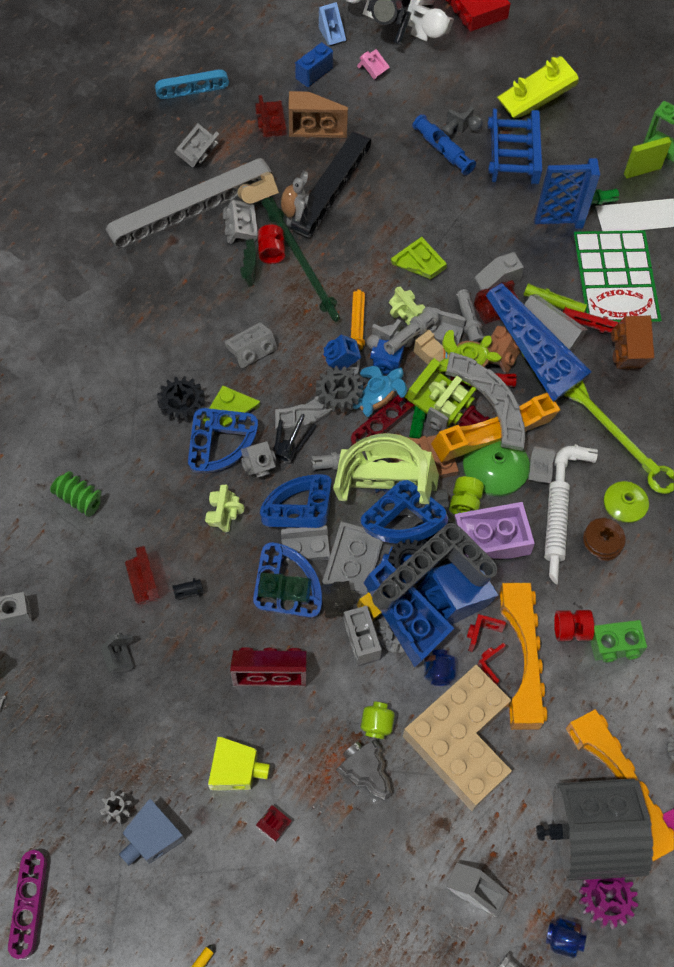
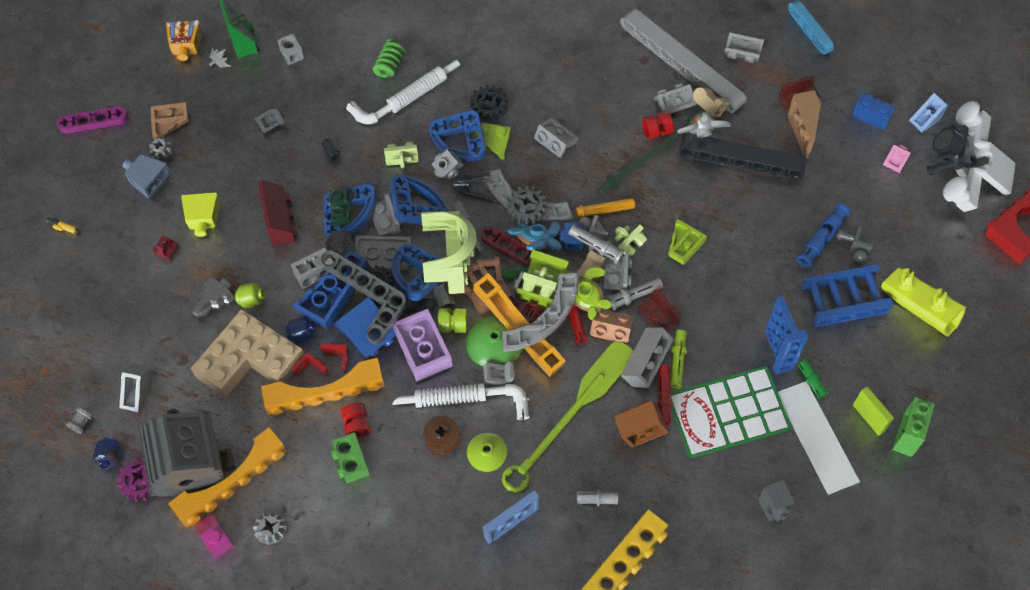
camera: 80 degrees right, 0 degrees up
clear red bracket [125,546,159,604] -> none
clear green slope [240,239,257,287] -> none
blue brick [323,334,361,370] -> none
light grey slope [474,252,524,295] -> none
blue wing [486,283,592,402] -> none
none -> medium nougat wing [150,102,189,140]
none -> white piece [346,60,460,124]

